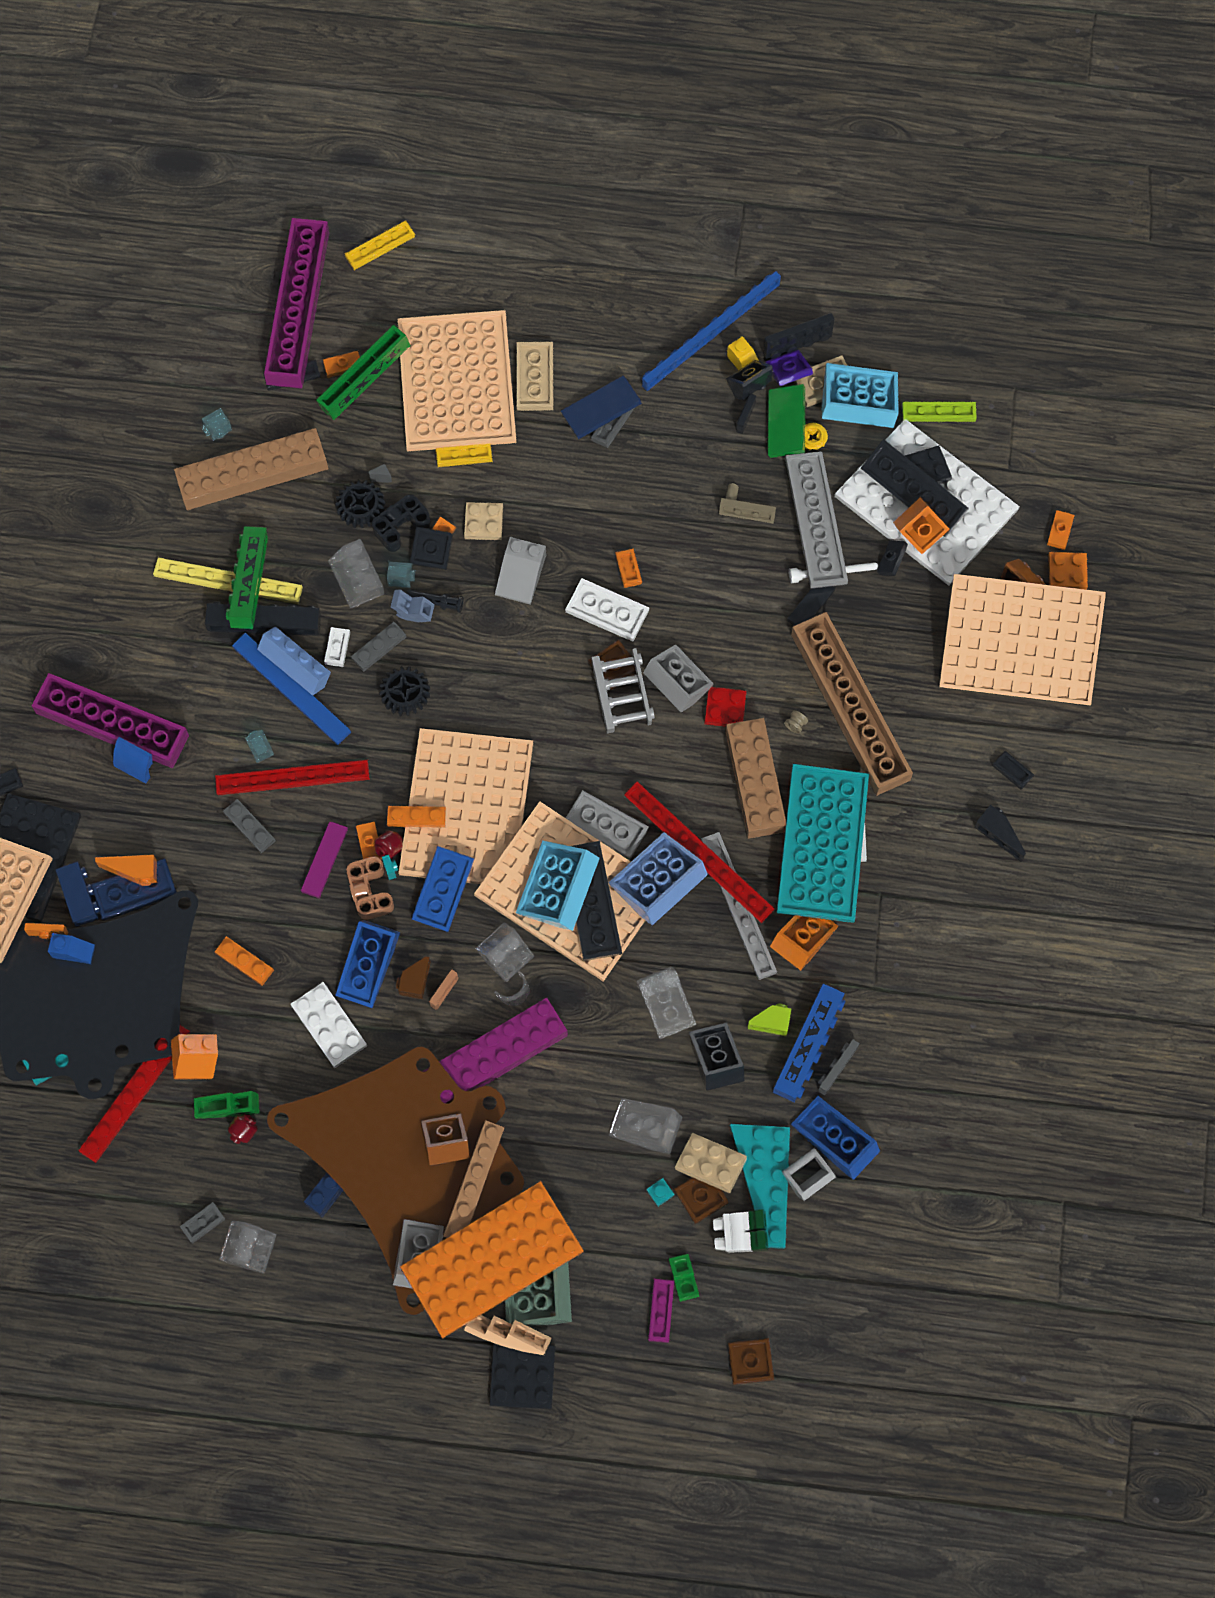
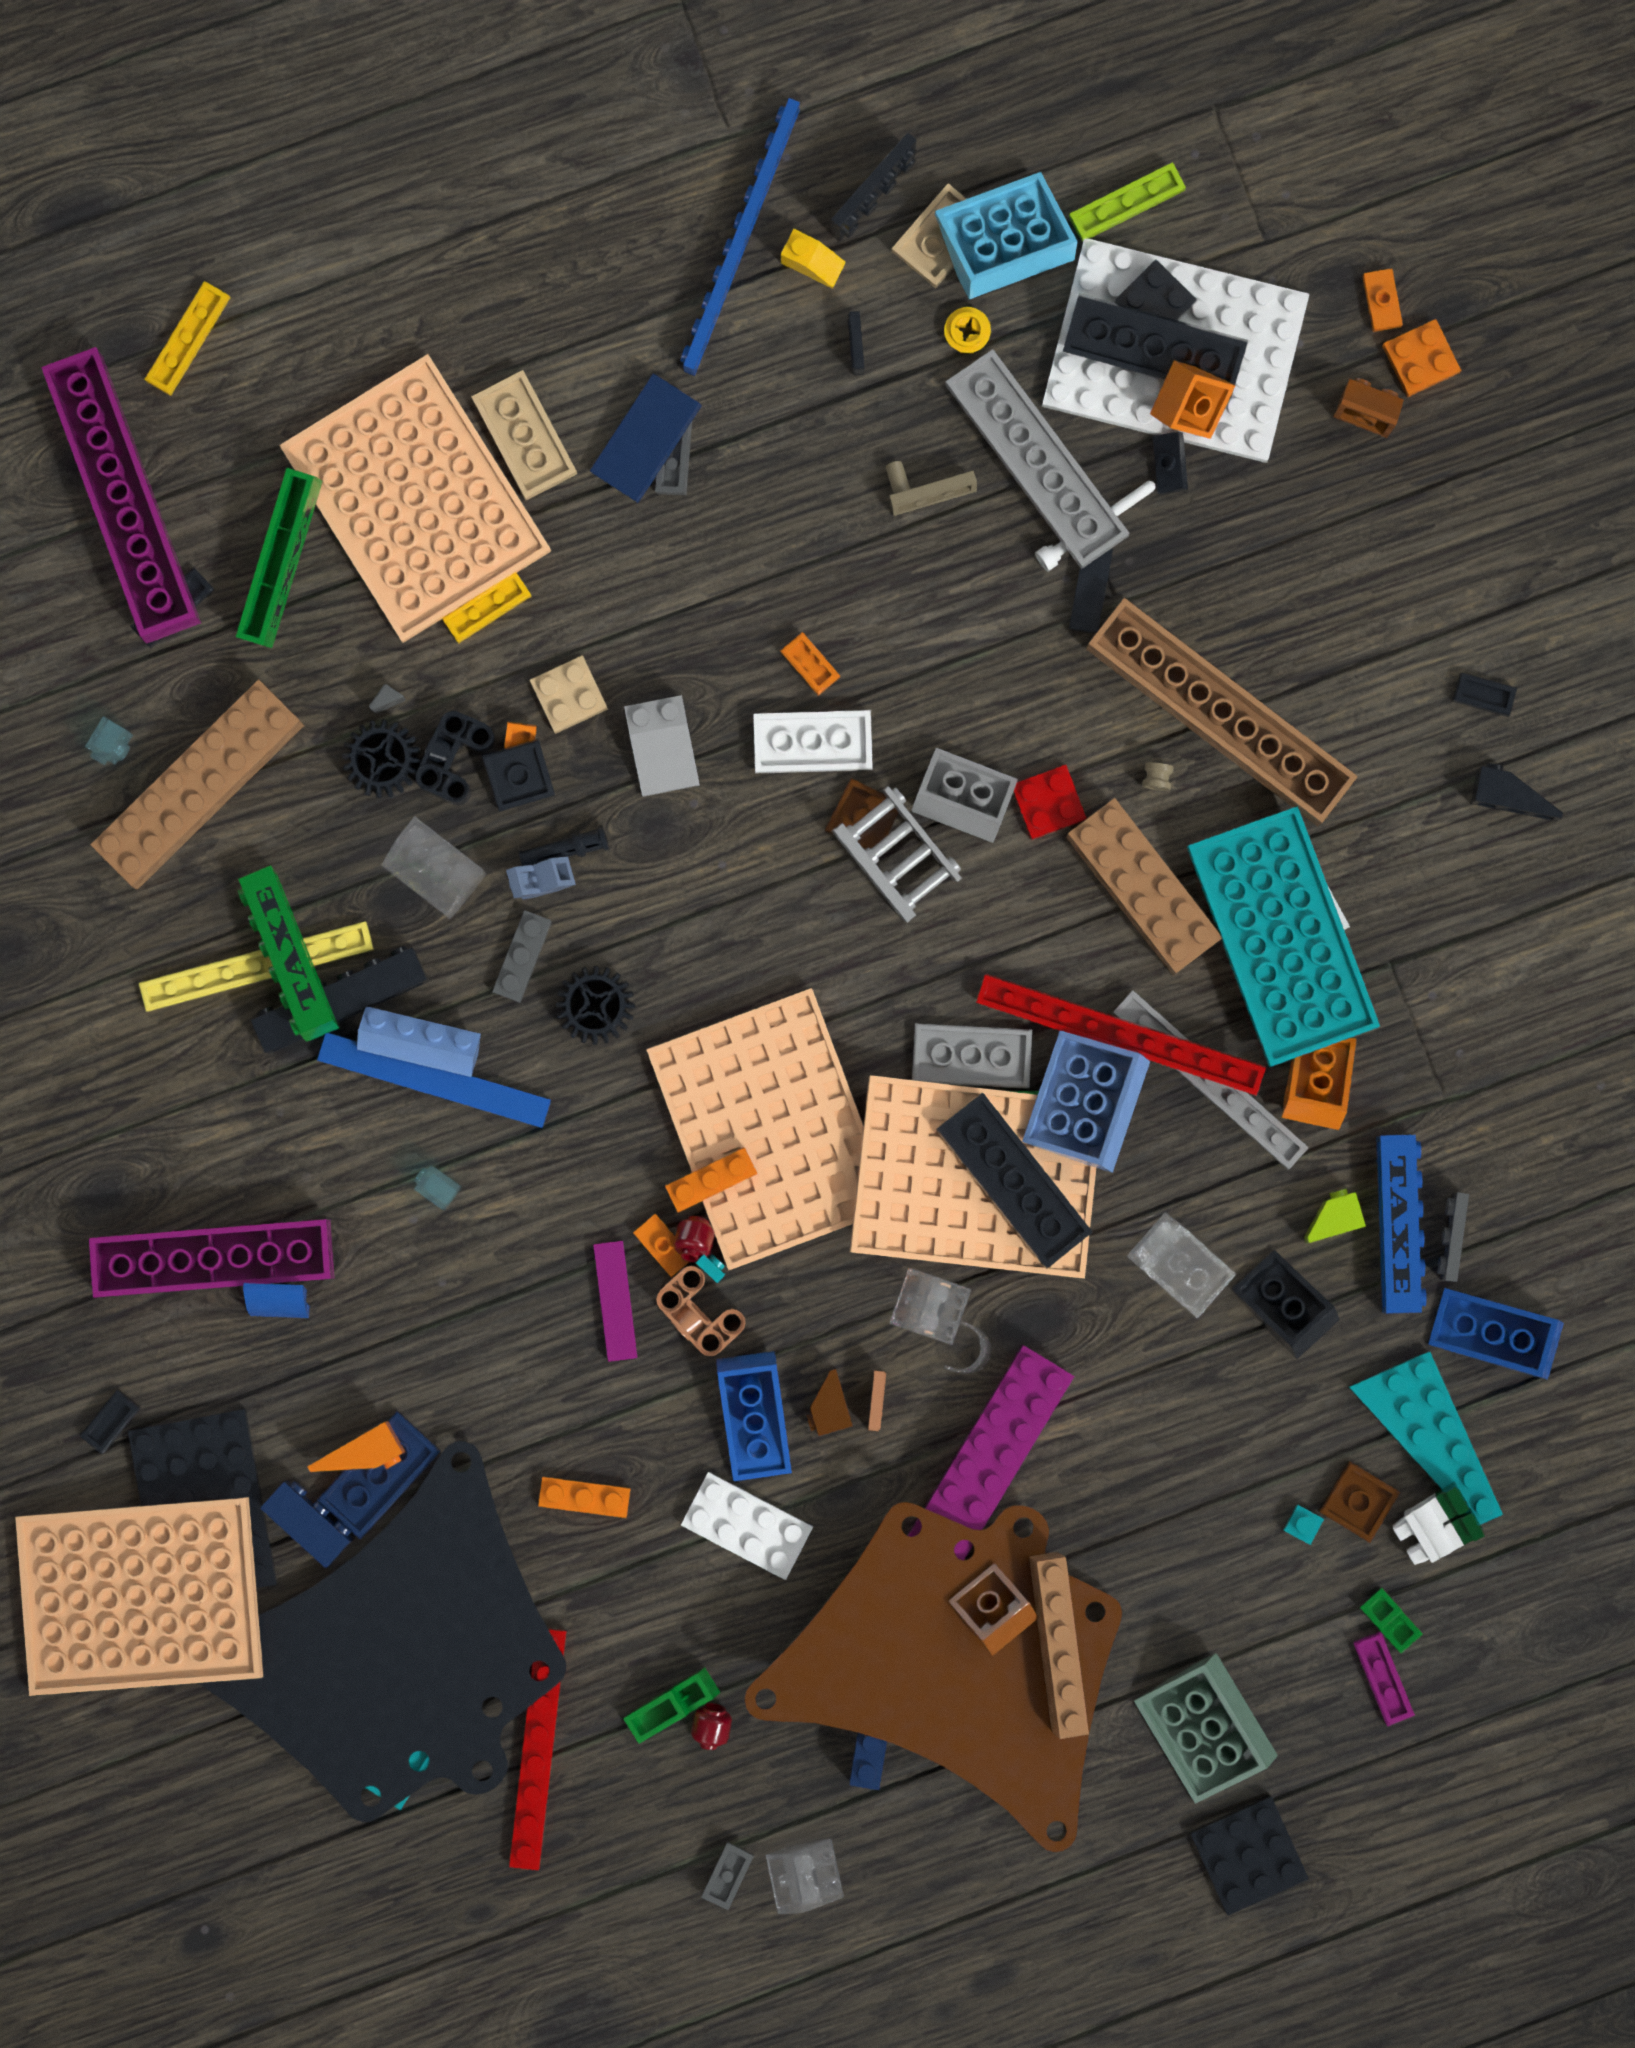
camera: 30 degrees left, 15 degrees up
orange plate [24,923,68,939] -> none
blue slope [48,933,95,964] -> none
orange slope [171,1034,218,1079] -> none
red tile [215,760,370,795] -> none
dark grey plate [223,799,276,853] -> none
orange plate [323,351,360,378] -> none
white plate [324,627,350,667] -> none
clear light blue brick [387,562,415,588] -> none
light grey slope [393,1219,444,1288] -> none
orange plate [400,1181,584,1339] -> none
blue tile [412,846,475,932] -> none
light nougat slope [464,1315,551,1355] -> none
medium azure slope [516,840,599,931] -> none
clear slope [609,1098,683,1154] -> none
tan plate [675,1133,747,1193] -> none
black slope [726,360,773,400] -> none
reddish brown tile [728,1338,774,1385] -> none
dark purple tile [765,350,813,386] -> none
green tile [768,384,805,458] -> none
light grey tile [782,1148,836,1201] -> none
light nougat plate [939,574,1106,705] -> none

